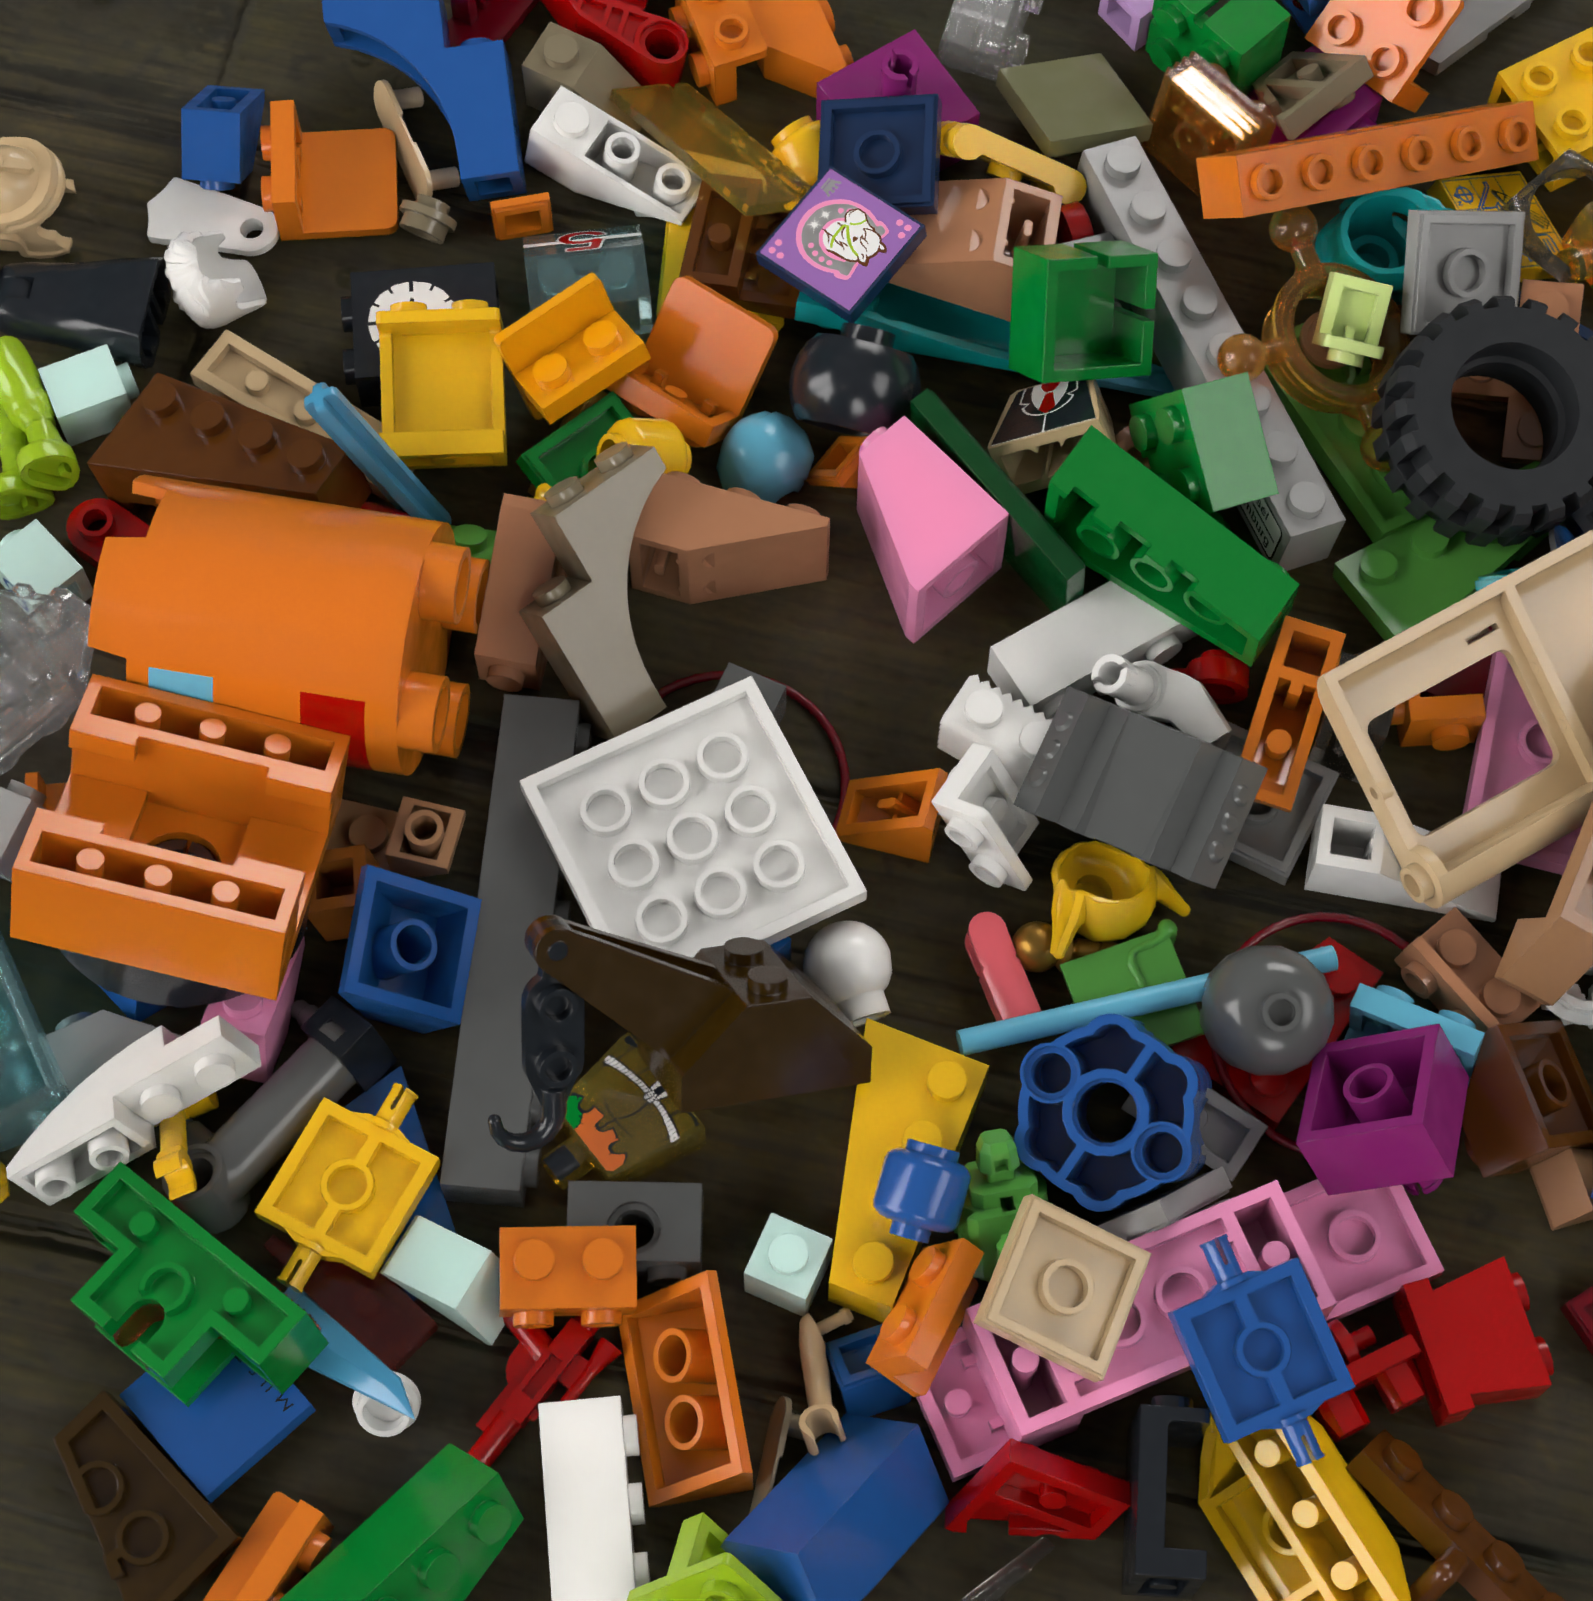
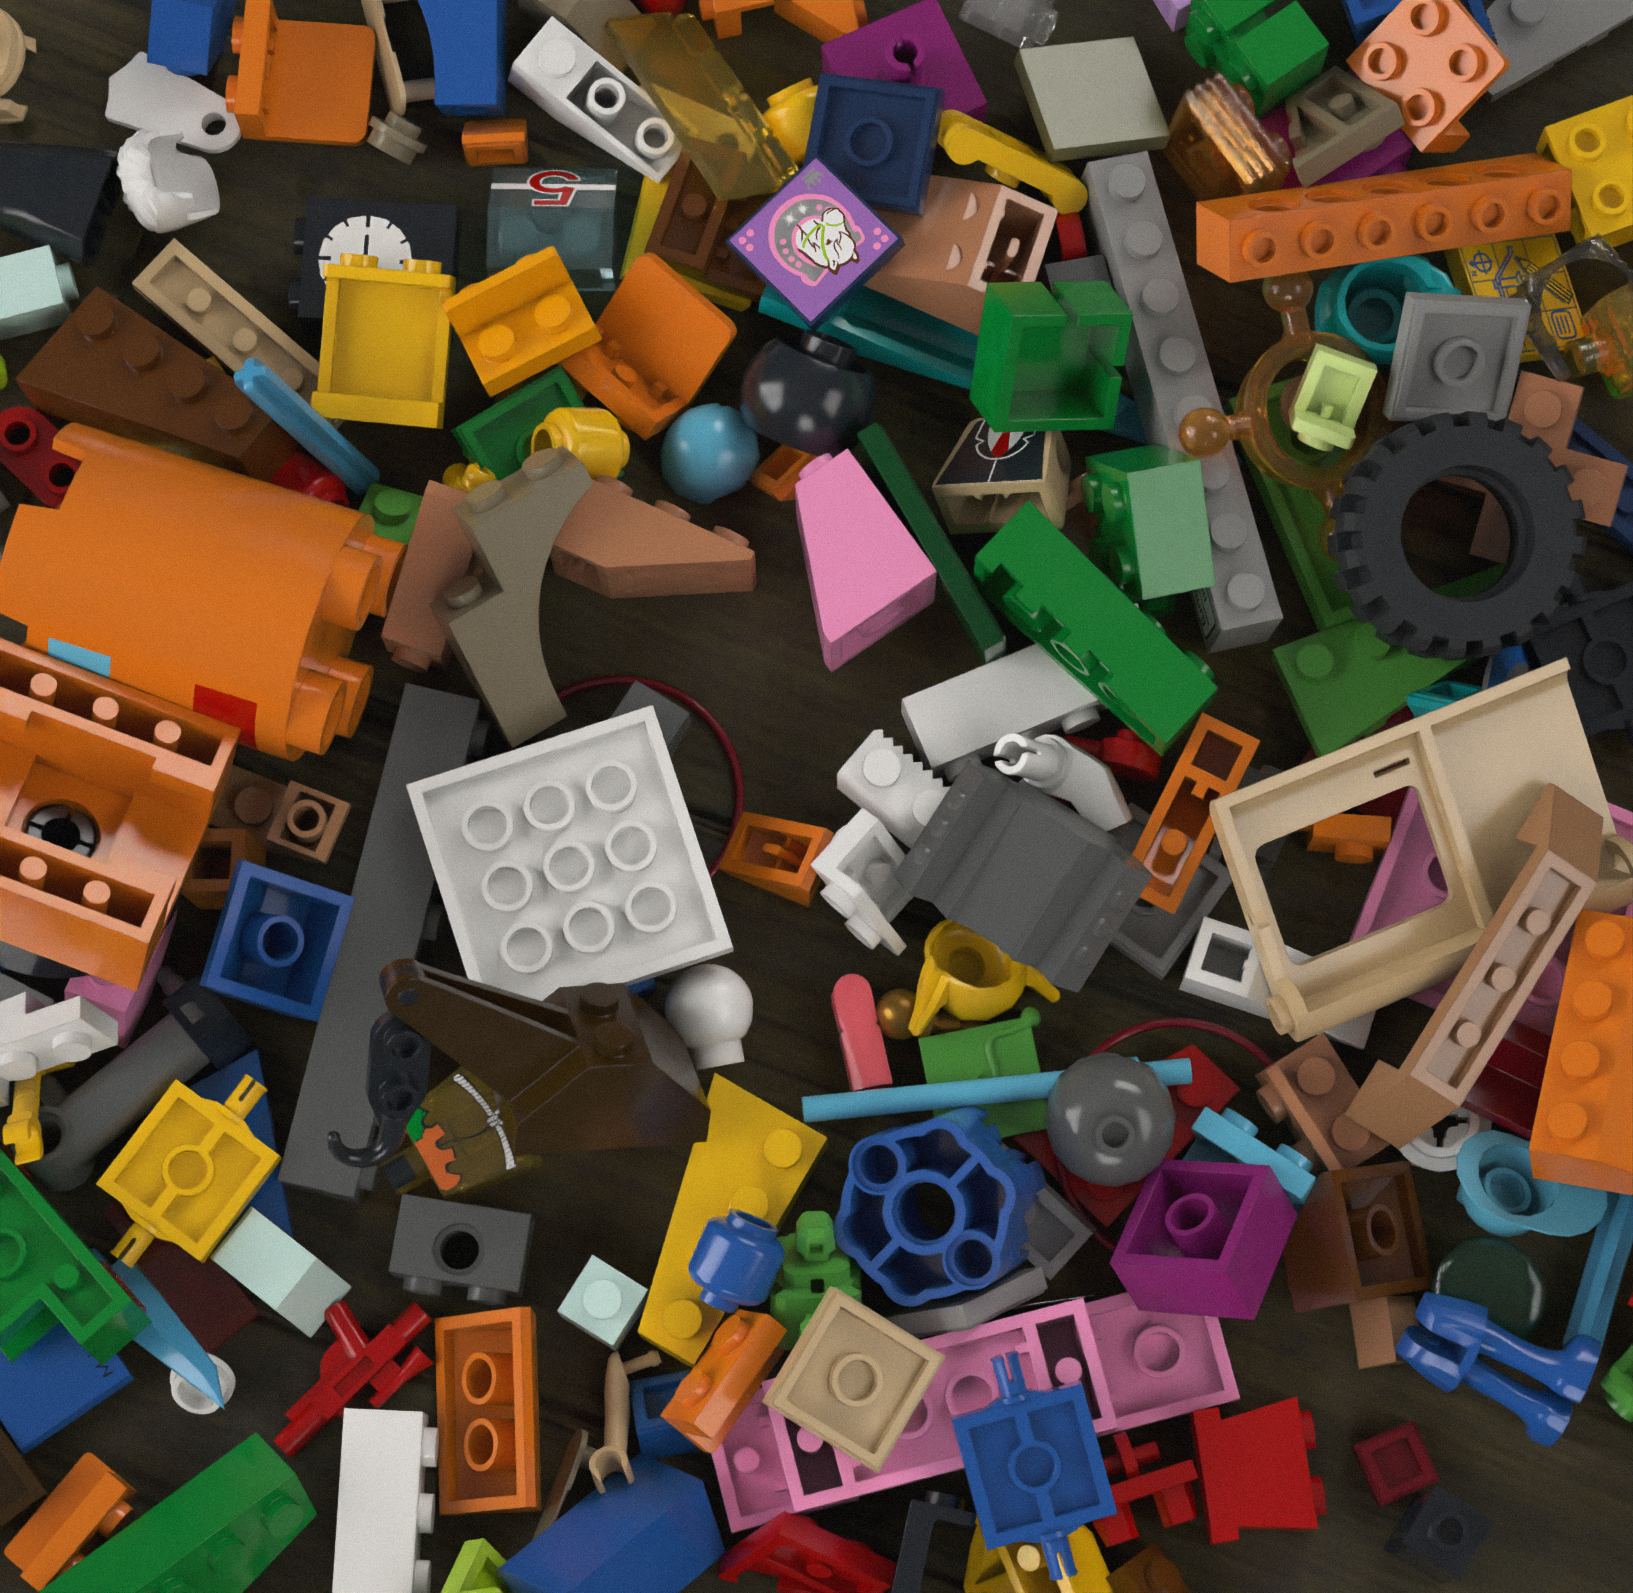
camera: 10 degrees right, 10 degrees up
orange bracket [499,1225,637,1329] -> none

